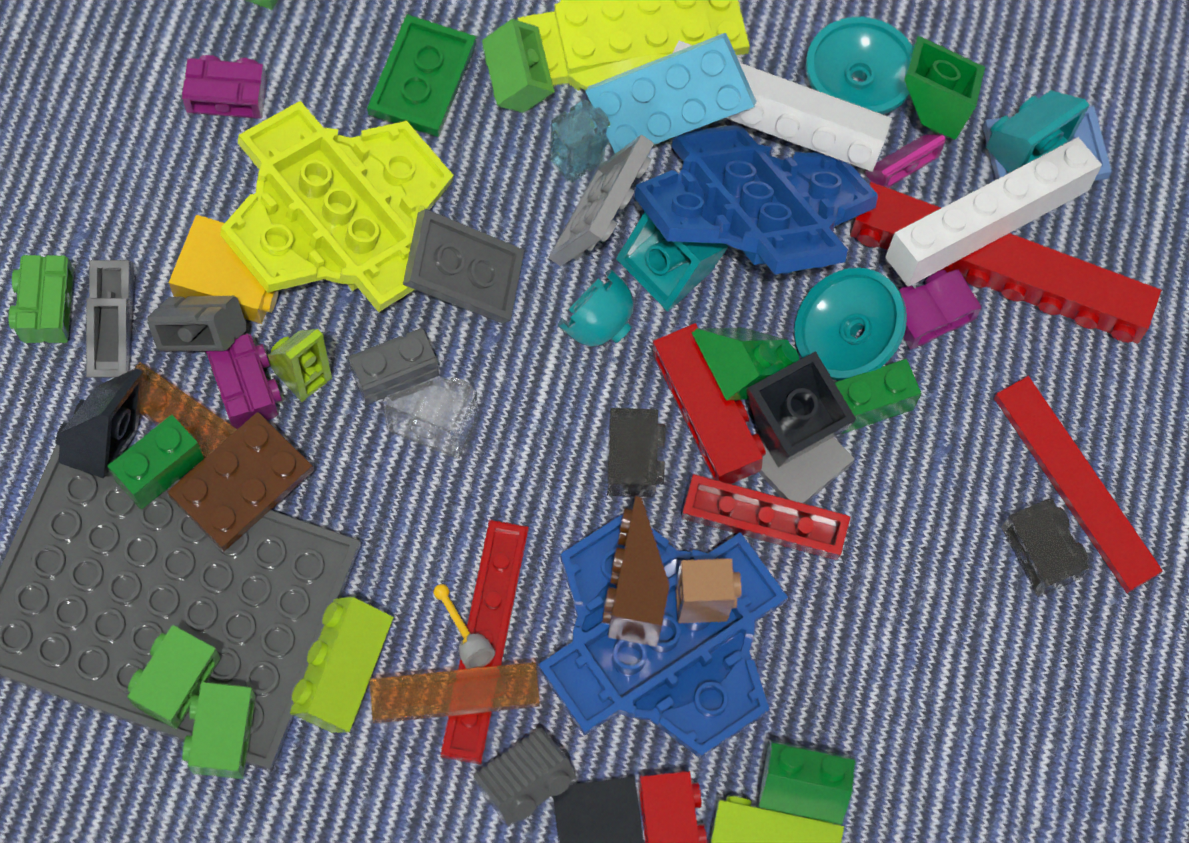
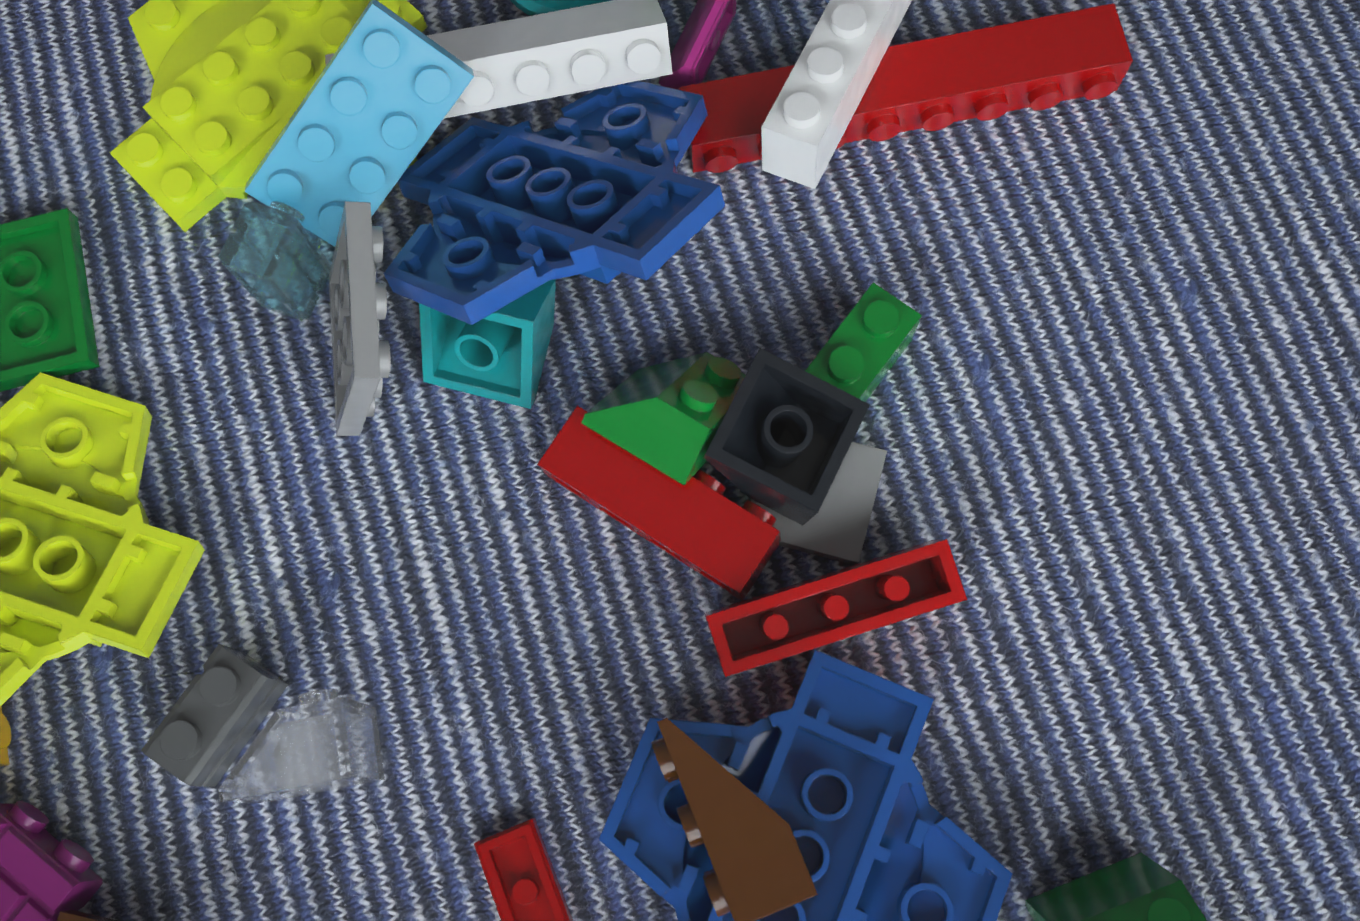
camera: 20 degrees left, 5 degrees up
lime slope [268,329,332,402] -> none
dark grey plate [403,209,524,324] -> none
bright green brick [482,19,554,113] -> none
teal cylinder [558,269,634,347] -> none
clear smoke brick [607,408,665,498] -> none
medium nougat brick [675,559,741,623] -> none
teal dish [794,268,907,380] -> none
magenta brick [899,269,982,350] -> none
red tile [994,376,1163,594] -> none
clear smoke brick [1001,497,1089,597] -> none

